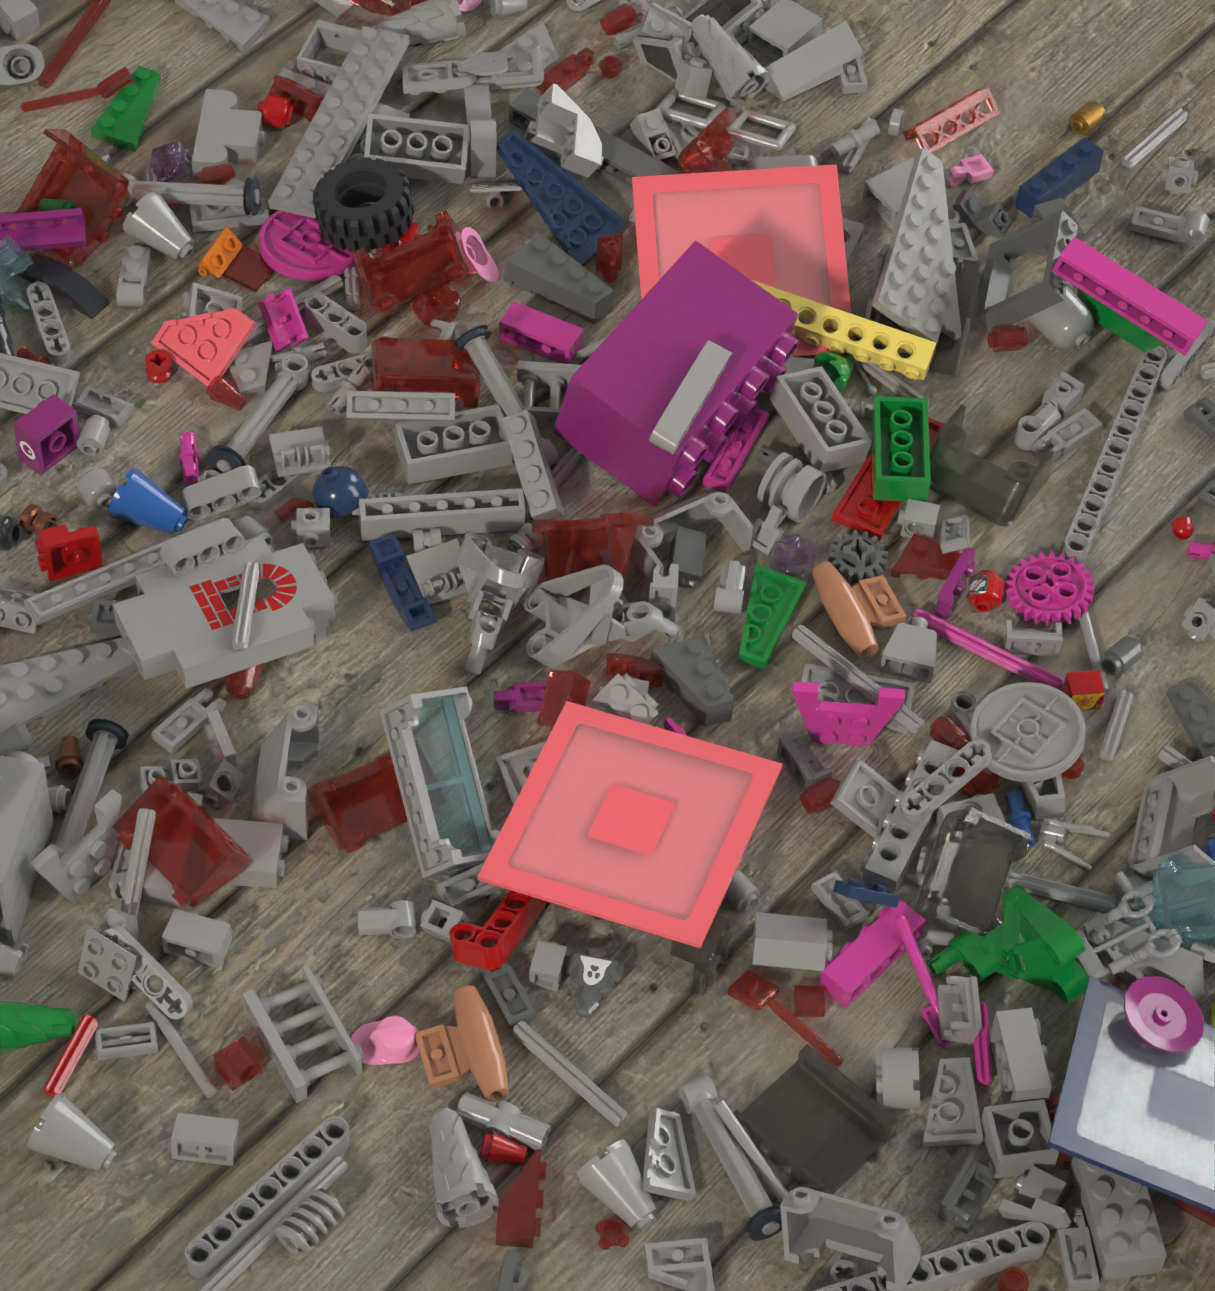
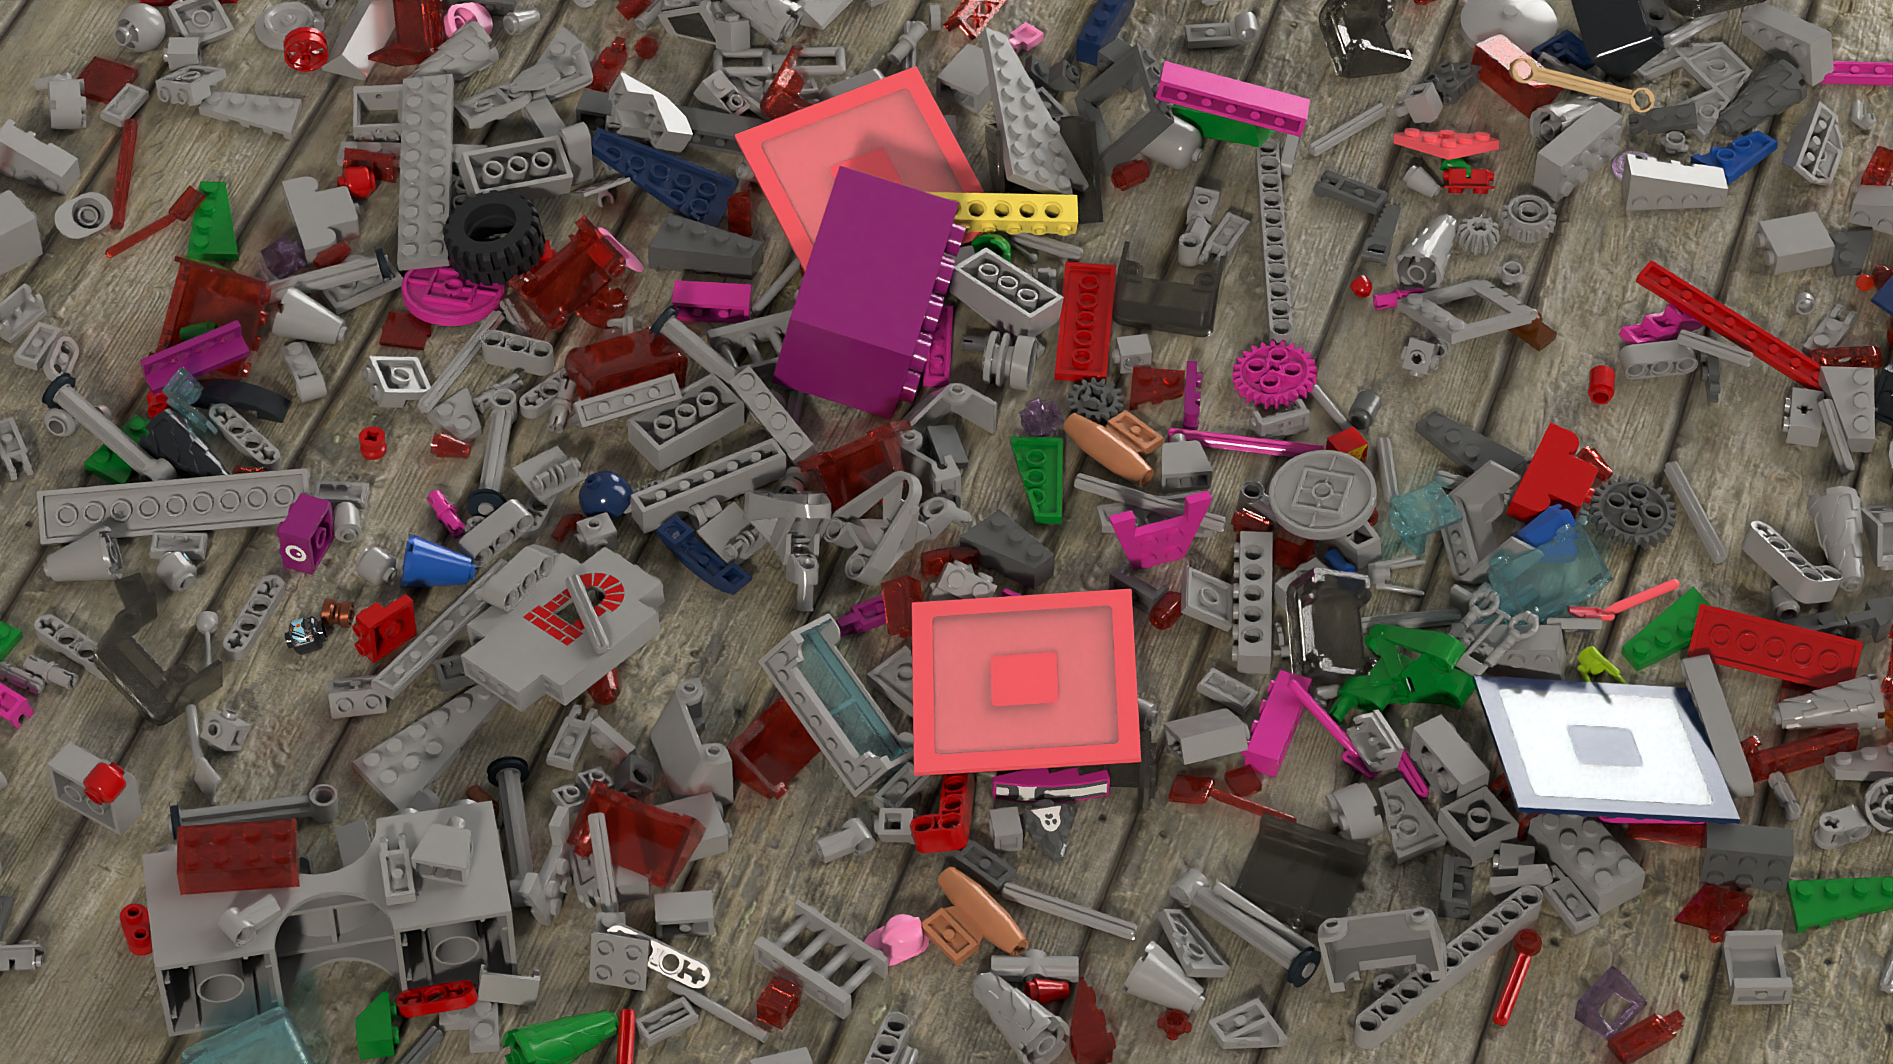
camera: 20 degrees left, 5 degrees down
coral plate [151,308,257,389] -> none
orange hinge [198,227,243,279] -> none
dark pink hinge [258,288,308,352] -> none
light grey beam [649,340,732,454] -> none
light grey piece [714,561,746,615] -> none
light grey plate [751,505,788,555] -> none
dark blue wing [833,877,900,908] -> none
green brick [871,396,931,502] -> none
light grey beam [901,739,992,822] -> none
light grey plate [940,514,970,554] -> none
red head [966,570,1004,613] -> none
magenta piece [1124,976,1204,1053] -> none
none -> slope [992,767,1110,802]
none -> clear light blue bracket [1388,482,1463,556]

